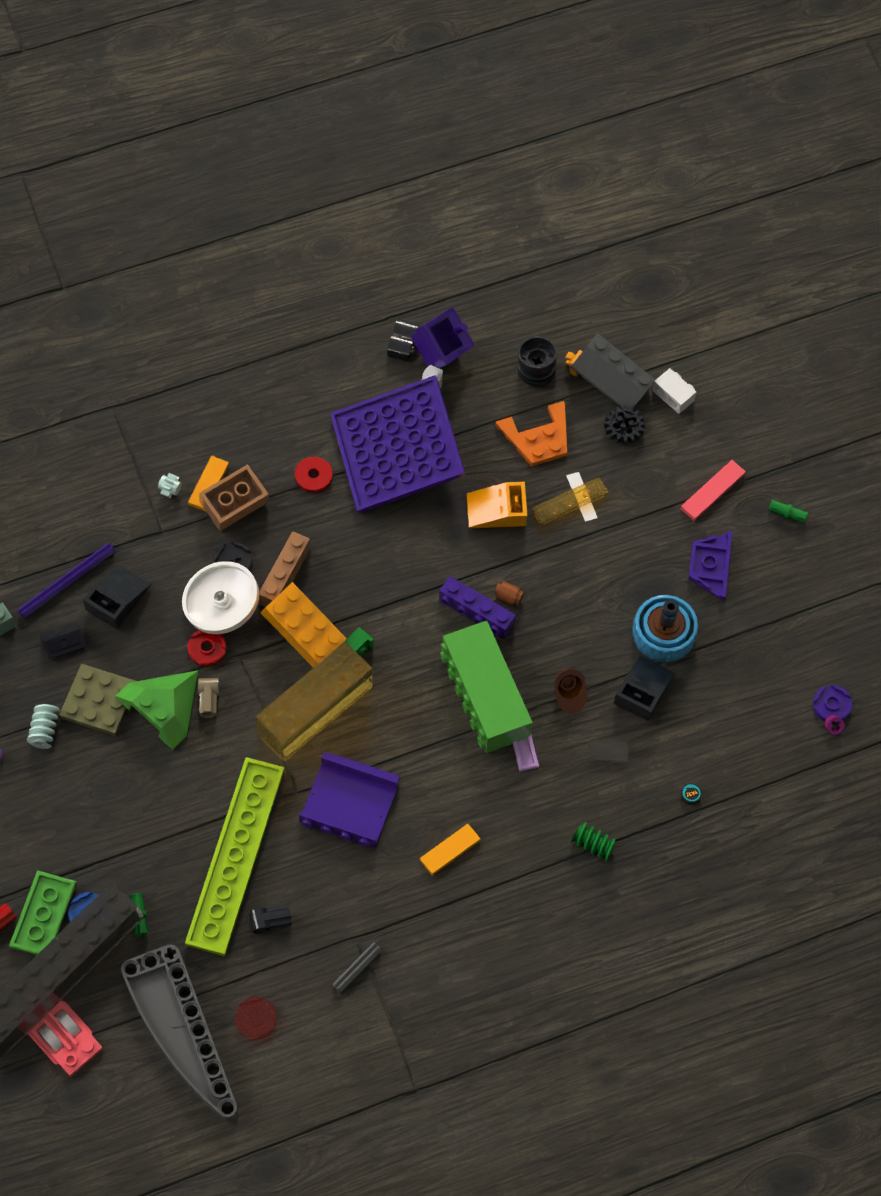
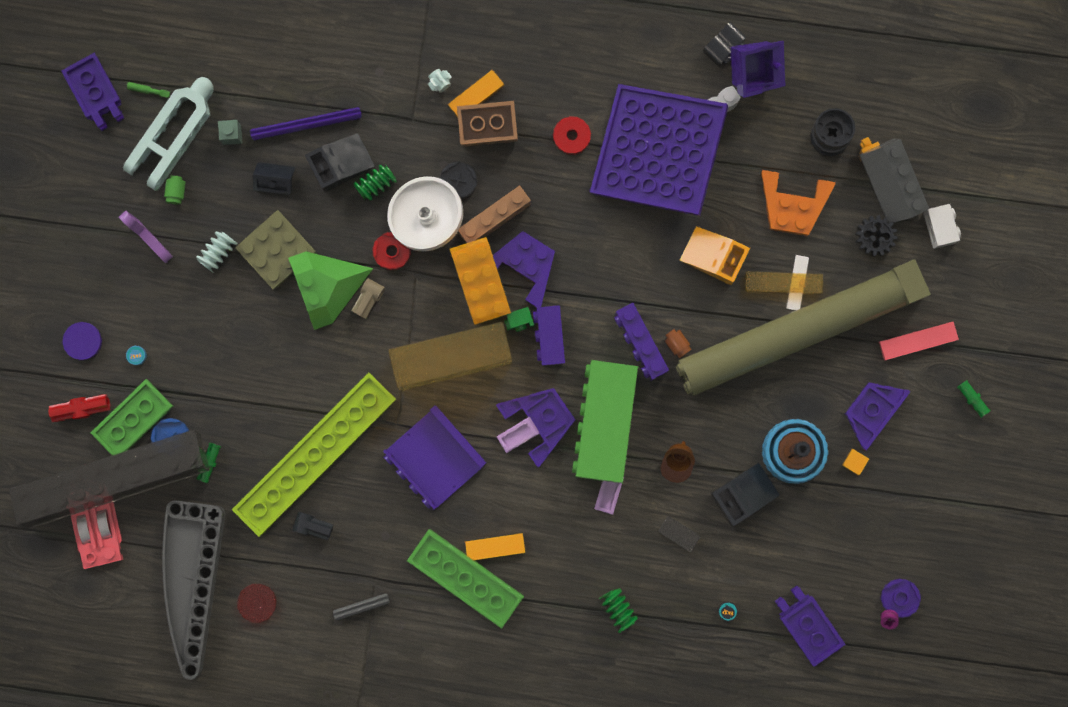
camera: 35 degrees right, 20 degrees up
none -> dark azure tile [126,346,147,365]
none -> green piece [354,164,397,202]
none -> bright green tile [407,529,524,629]
none -> dark purple wing [493,231,555,308]
none -> dark purple wing [496,388,575,467]
none -> lavender tile [497,417,539,453]
none -> dark purple brick [533,305,565,365]
none -> olive piece [675,259,931,396]
none -> dark purple tile [775,585,846,667]
none -> light orange tile [842,449,869,475]

